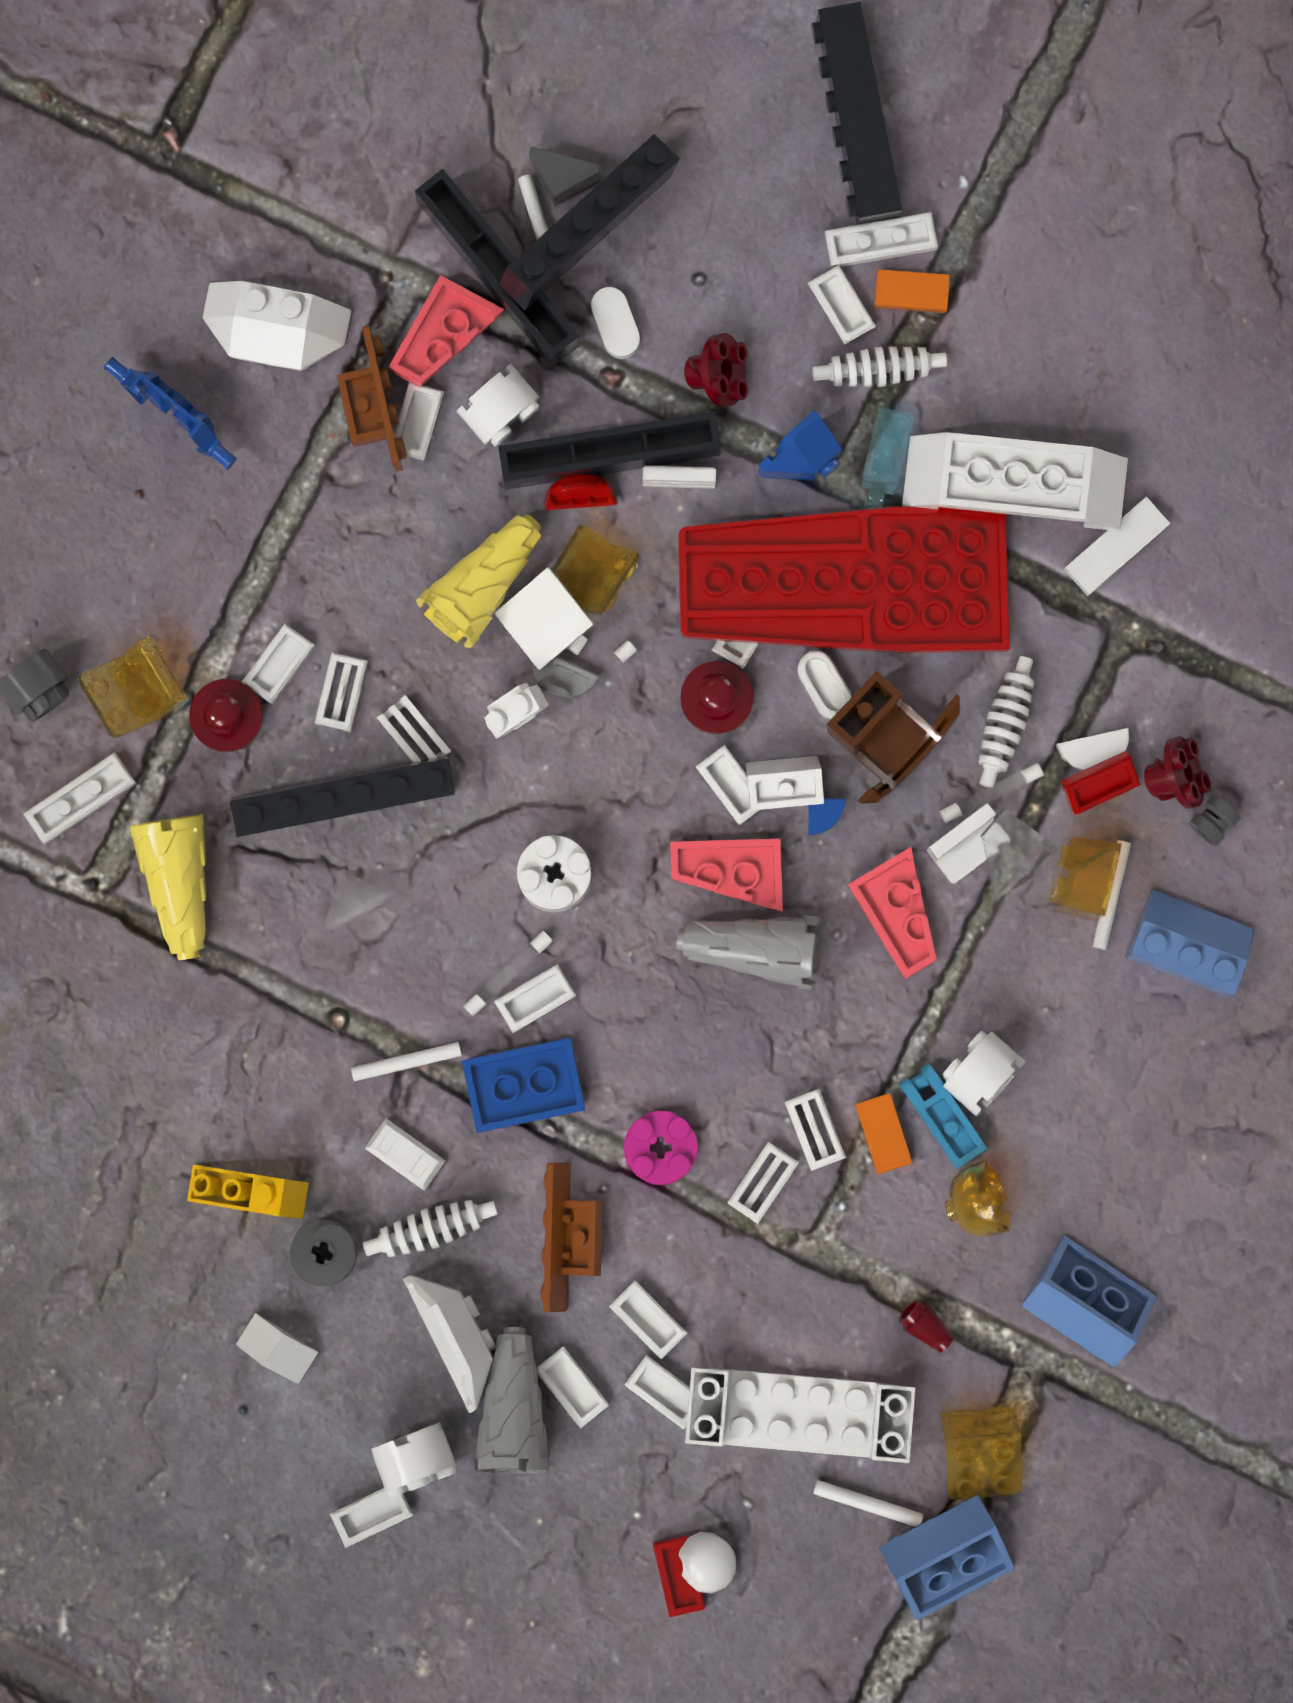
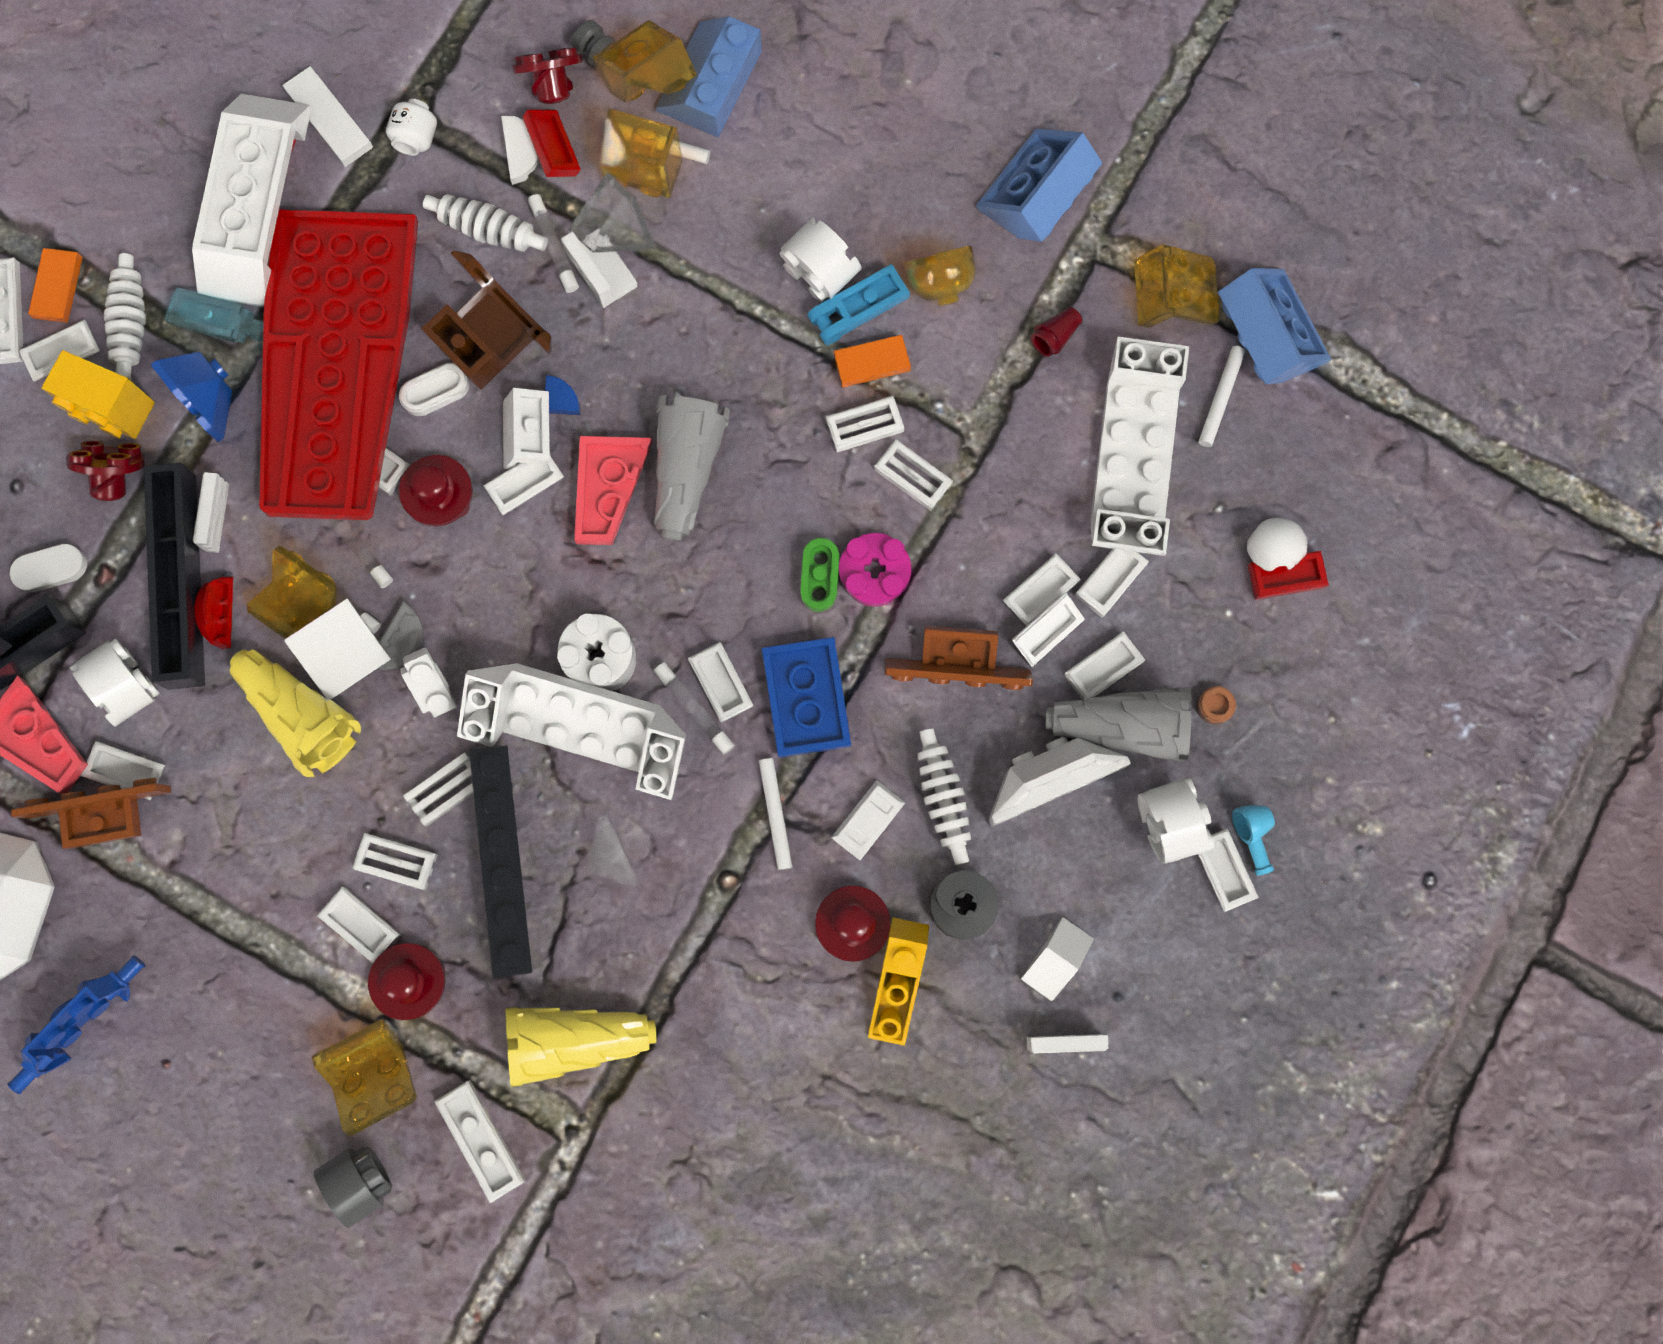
camera: 85 degrees left, 5 degrees down
coral wing [847,847,937,979] -> none
none -> yellow brick [41,350,155,440]
none -> white head [386,99,437,156]
none -> white slope [457,663,686,800]
none -> clear yellow slope [593,20,697,103]
none -> bright green plate [801,538,839,612]
none -> dark red plate [815,886,890,962]
none -> white tile [1012,592,1085,667]
none -> white tile [1026,1034,1109,1053]
none -> nougat tile [1197,686,1236,724]
none -> medium azure bar [1232,805,1275,876]

